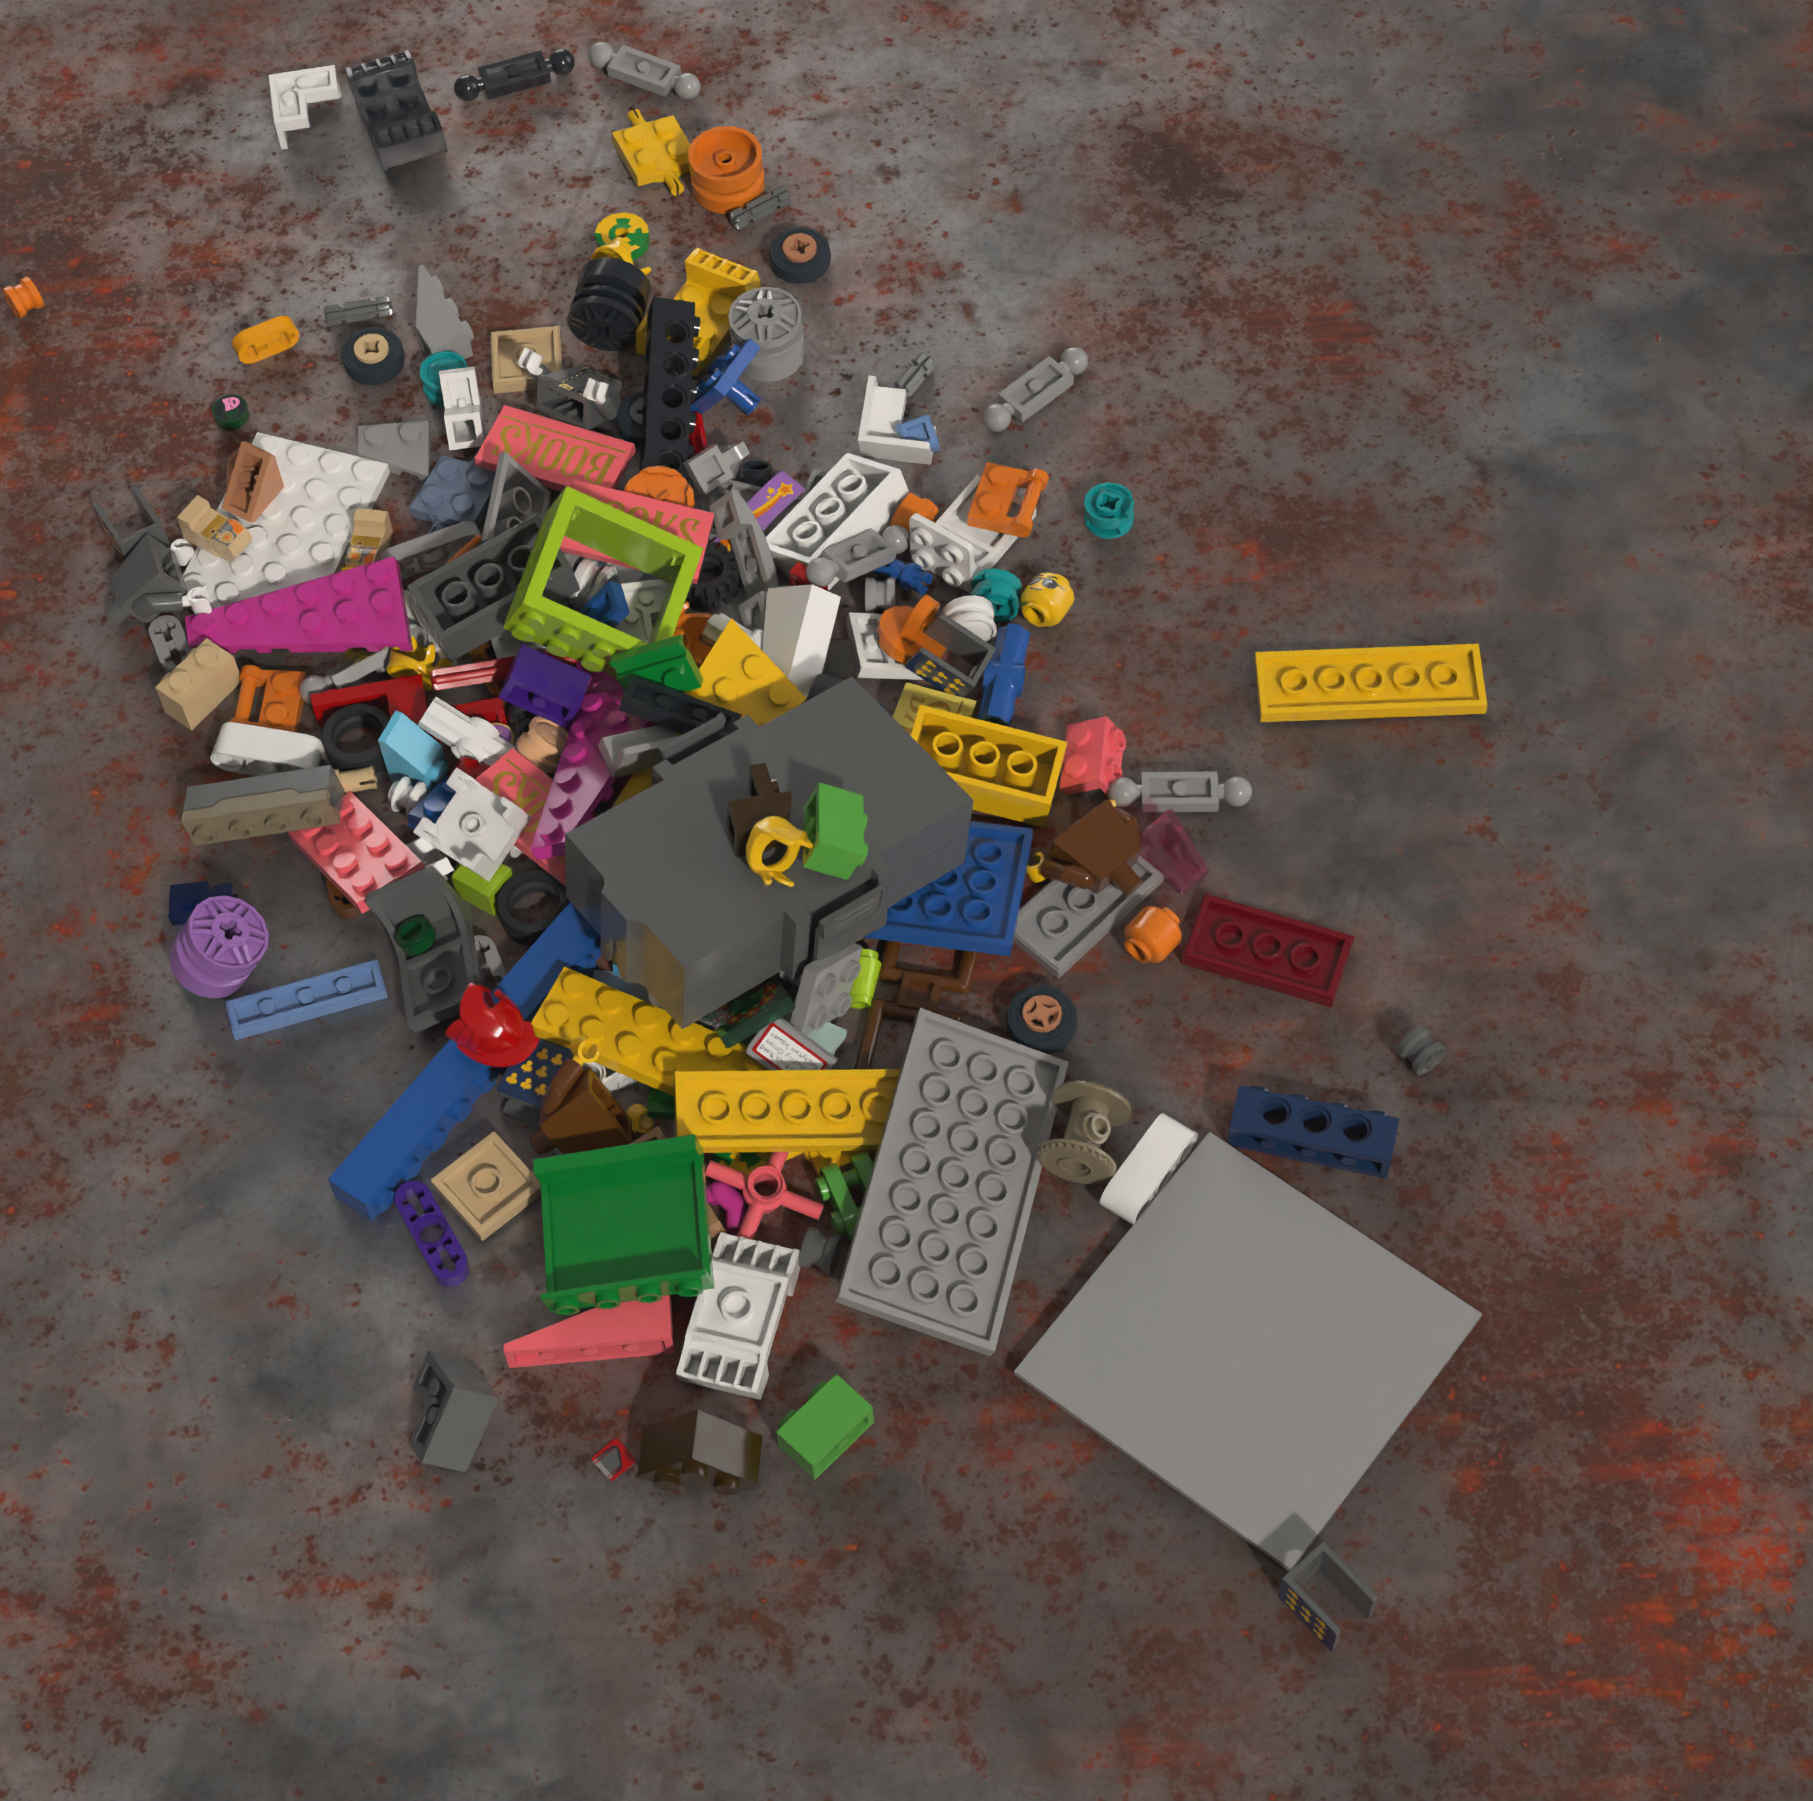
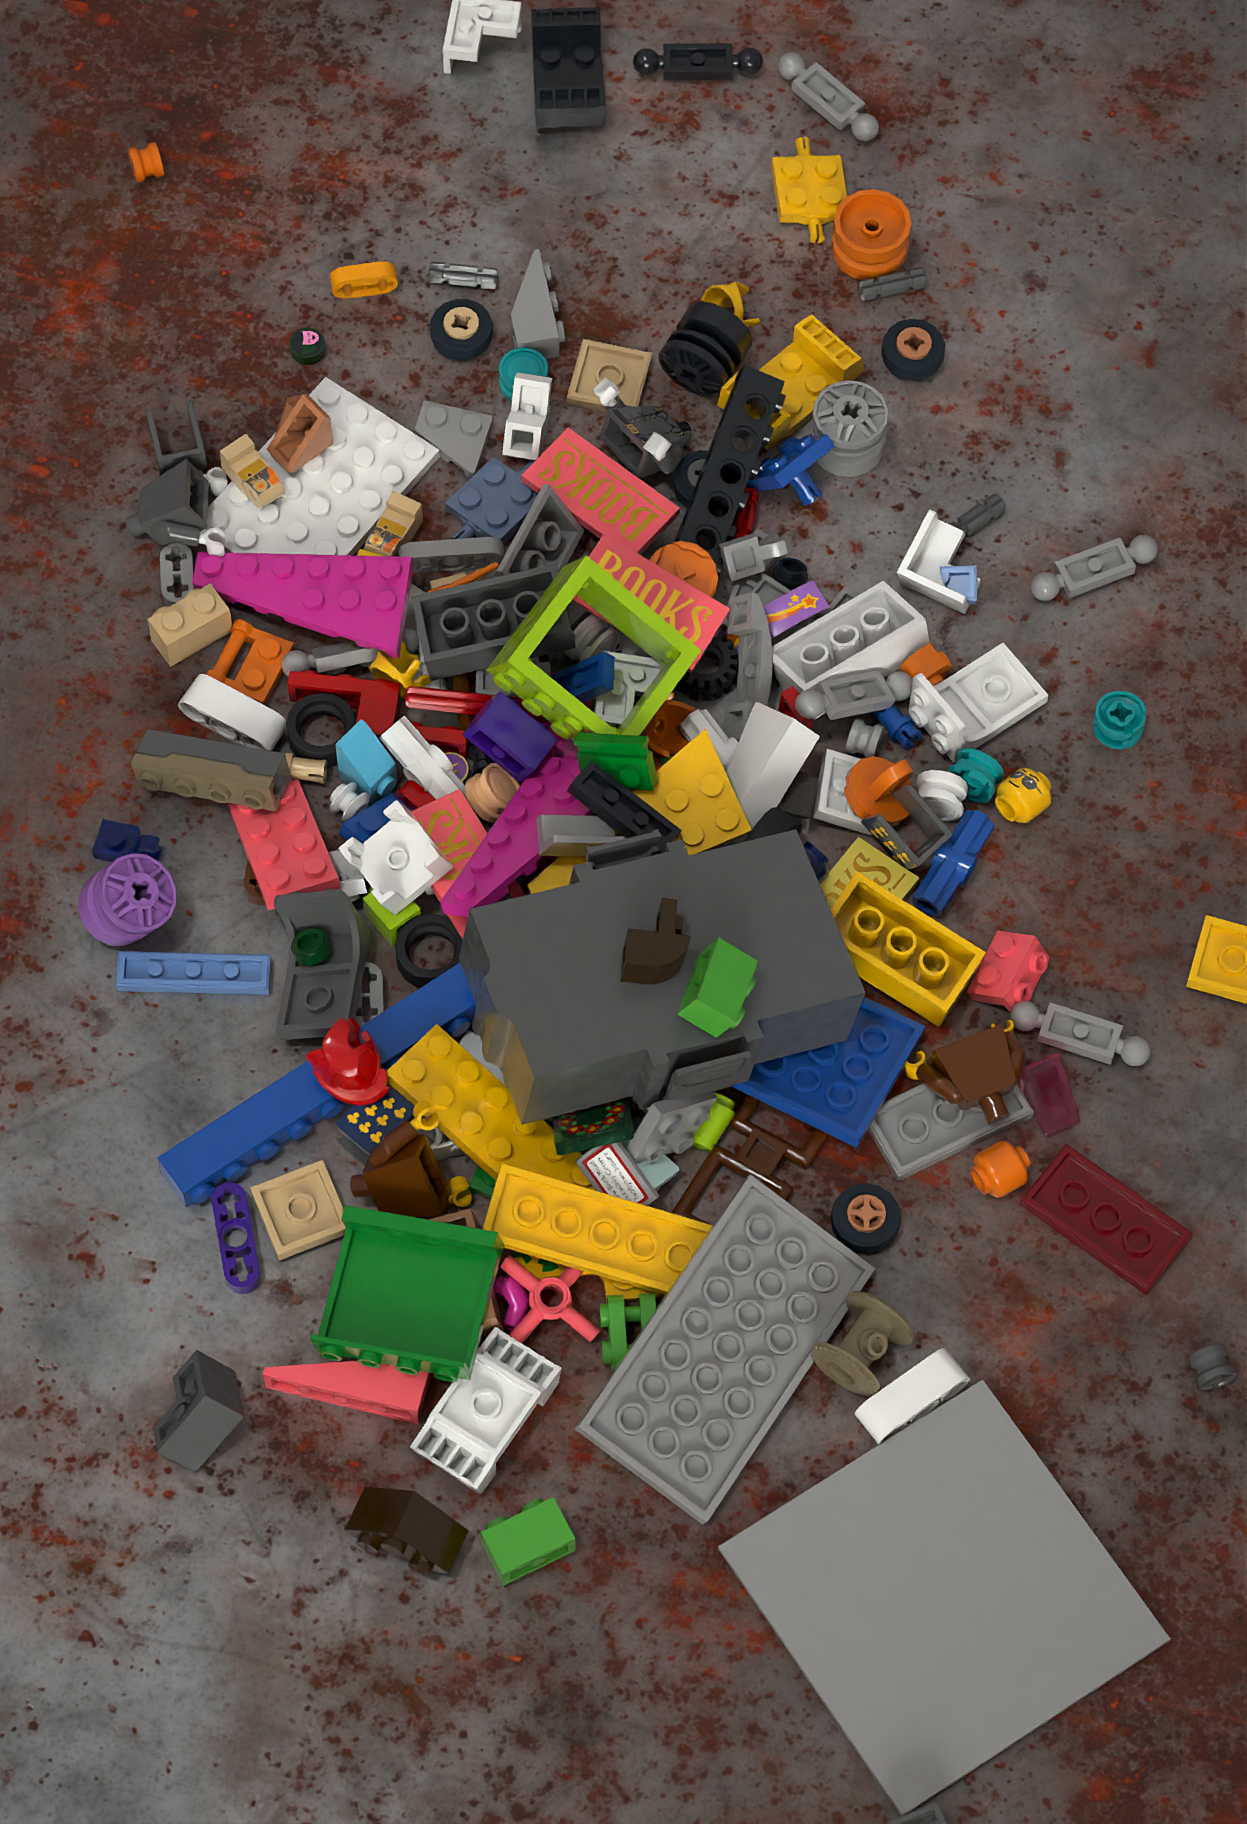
camera: 15 degrees right, 5 degrees up
sticker [592,1438,636,1481] -> none
piece [595,212,650,260] -> none
yellow piece [746,816,813,887] -> none
dark grey wheel [799,1227,843,1275] -> none
orange plate [967,462,1049,538] -> none
dark blue brick [1228,1085,1399,1179] -> none

